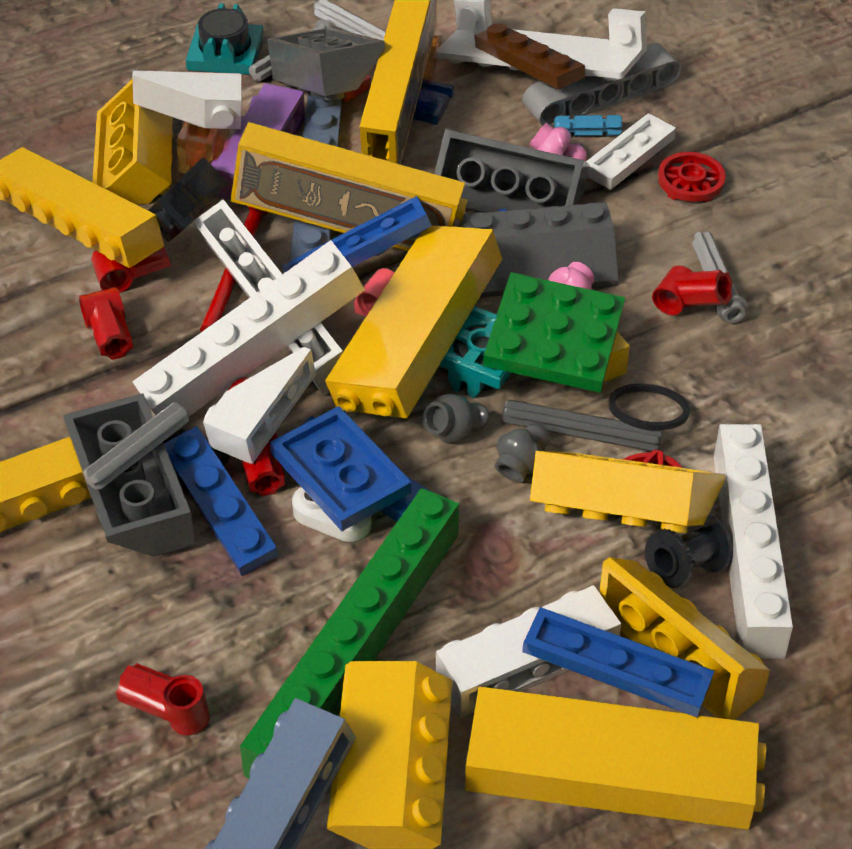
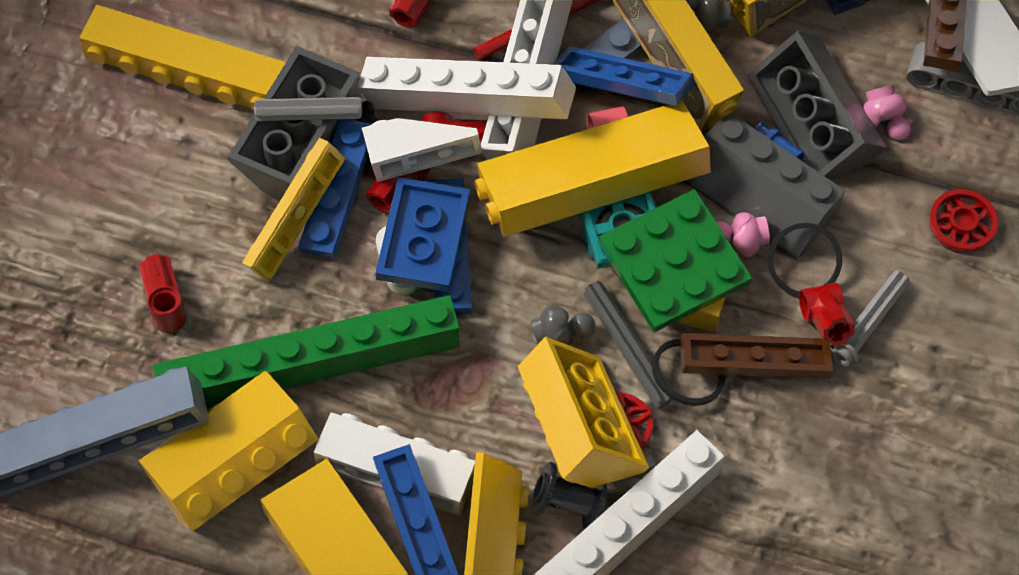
camera: 45 degrees right, 15 degrees up
dark grey animal [423,393,489,443] -> none
dark azure axle [554,115,623,136] -> none
white plate [586,113,676,190] -> none
none -> yellow plate [242,138,345,282]
none -> reddish brown plate [680,333,833,379]
none -> black piece [768,223,842,296]

